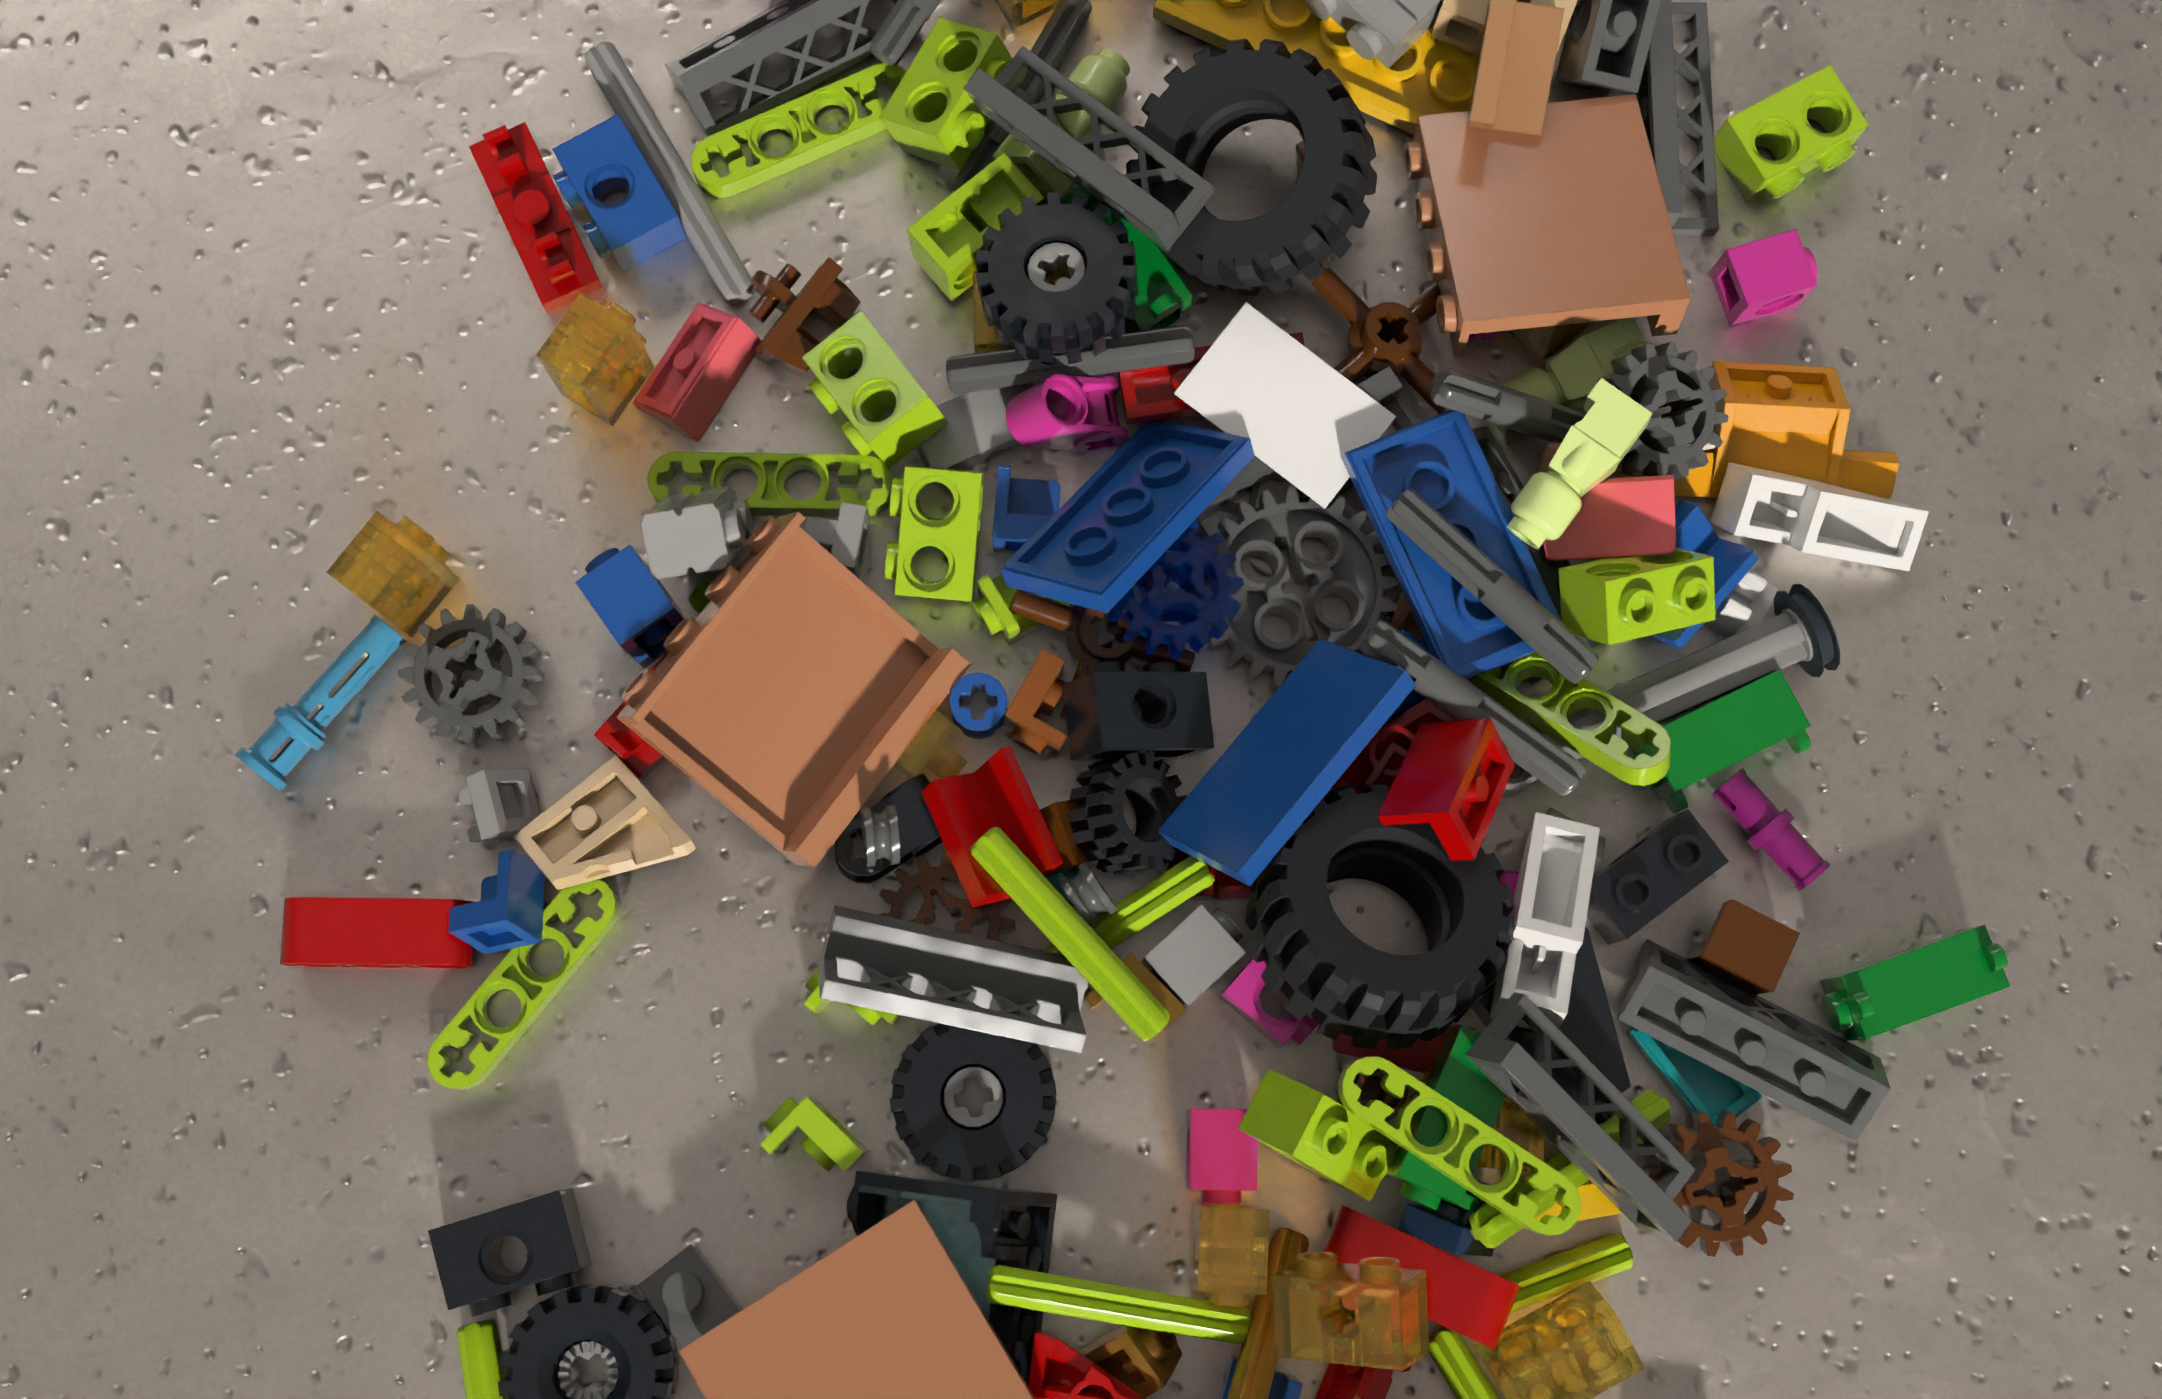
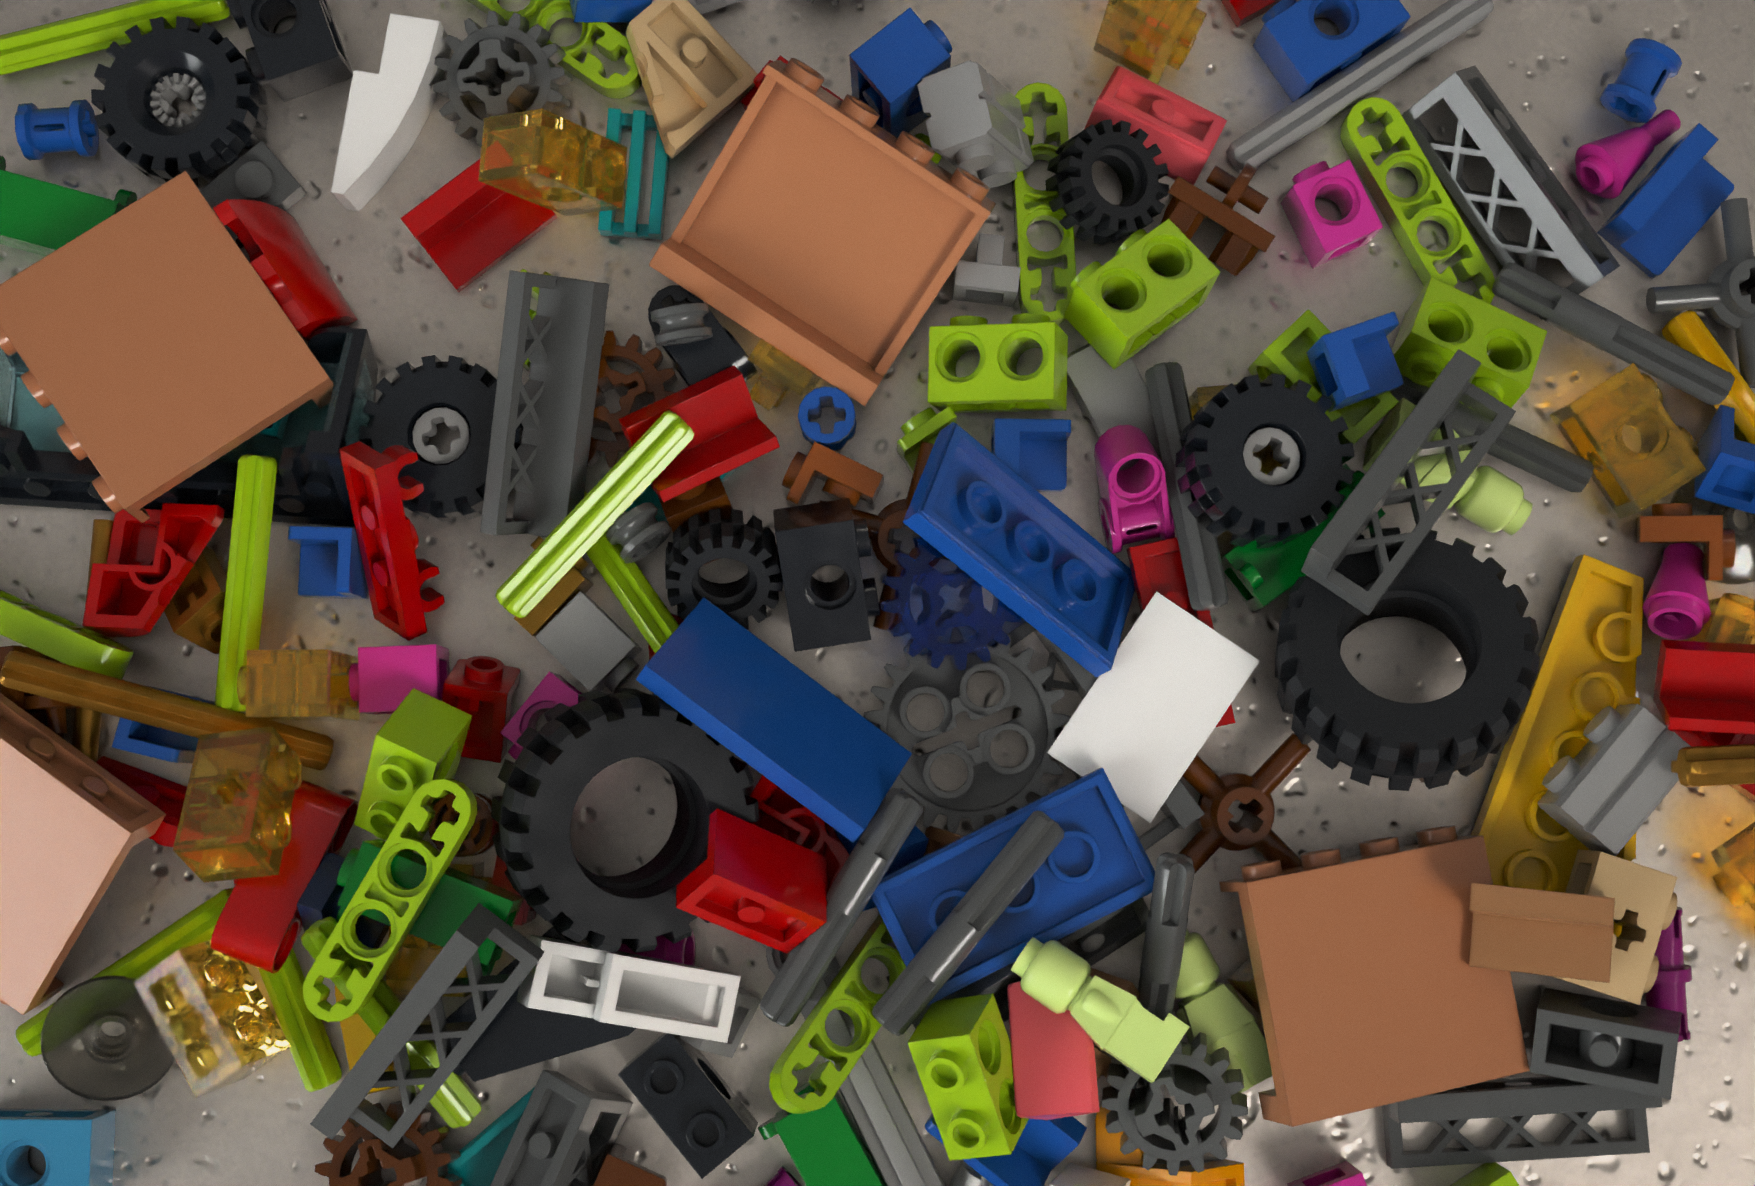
camera: 90 degrees right, 5 degrees up
lime bracket [760,1096,869,1172] -> none
none -> red slope [213,199,358,340]
none -> blue panel [288,526,368,599]
none -> white slope [331,13,451,212]
none -> red plate [339,441,445,641]
none -> red panel [400,142,557,292]
none -> dark grey gear [433,11,573,153]
none -> red bracket [442,656,521,763]
none -> clear yellow brick [478,108,627,216]
none -> teal tile [598,108,669,240]
none -> black tyre [1045,120,1169,245]
none -> dark pink brick [1280,159,1383,269]
none -> blue panel [1306,312,1403,412]

